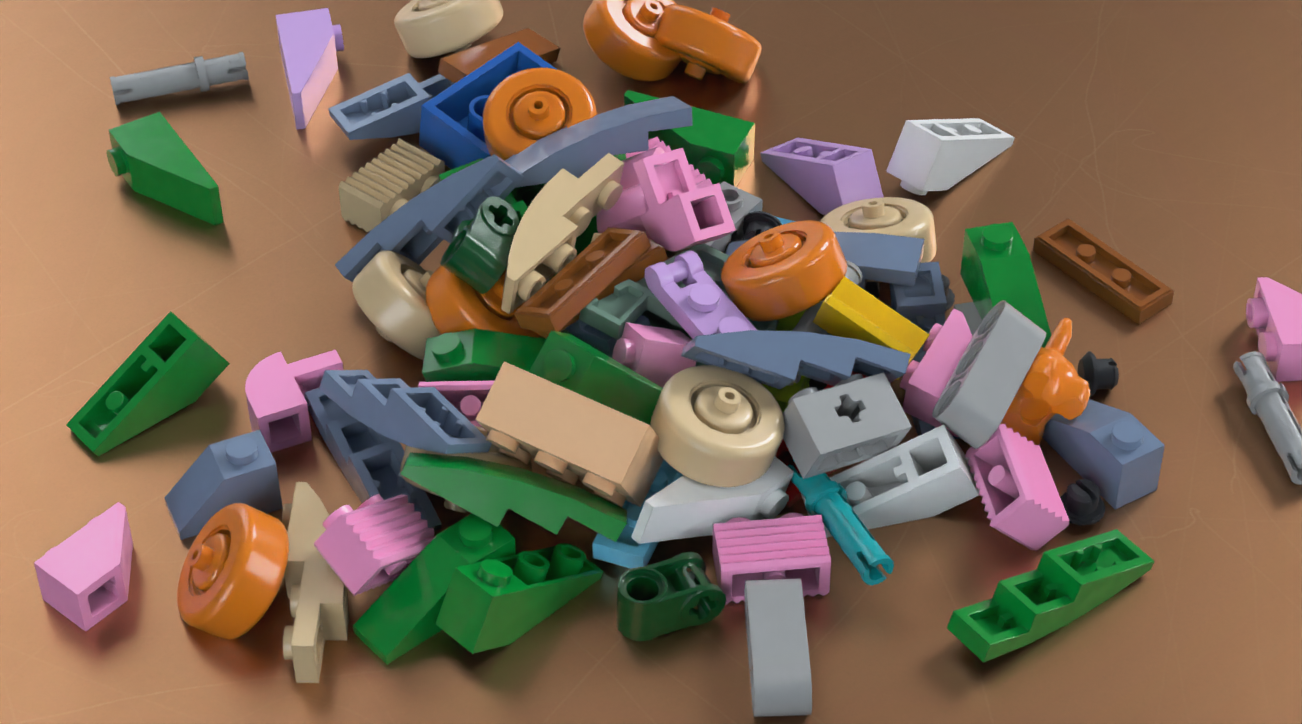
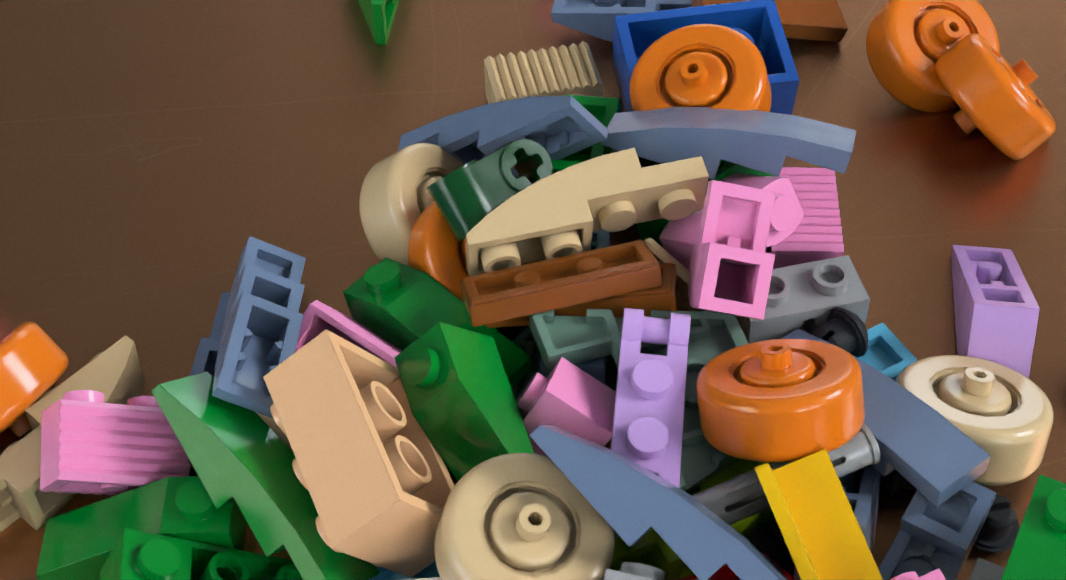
camera: 40 degrees right, 5 degrees up
green slope [66,311,230,456] -> none
sand blue slope [164,430,283,540] -> none
bright pink brick [245,350,343,453] -> none
green slope [624,90,755,187] -> none

